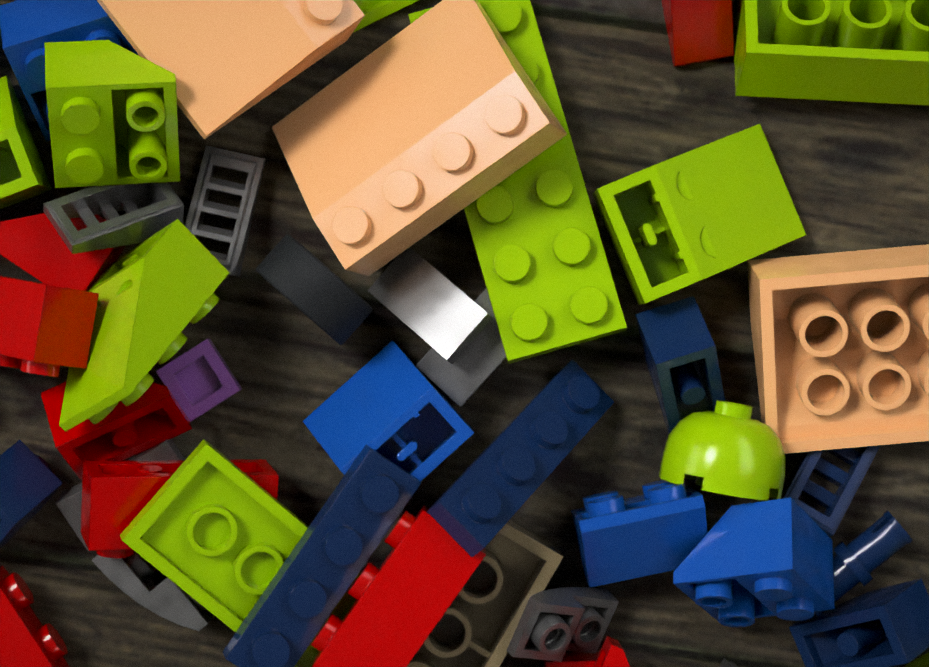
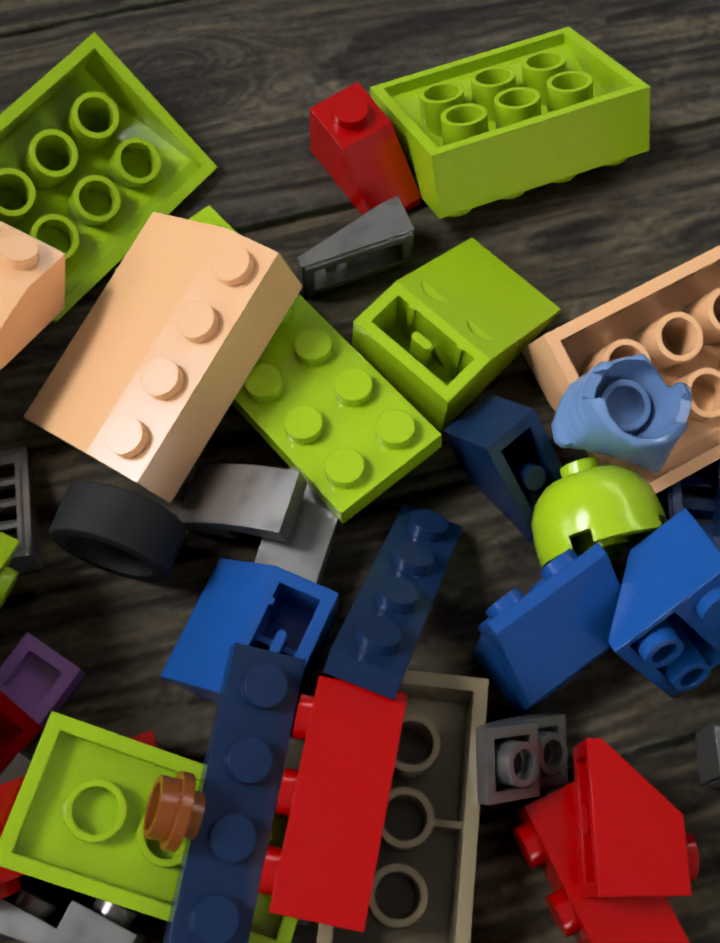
camera: 30 degrees left, 20 degrees down
none -> dark orange plate [143,771,206,853]
none -> flat silver slope [297,196,415,298]
none -> medium blue hair [551,353,693,473]

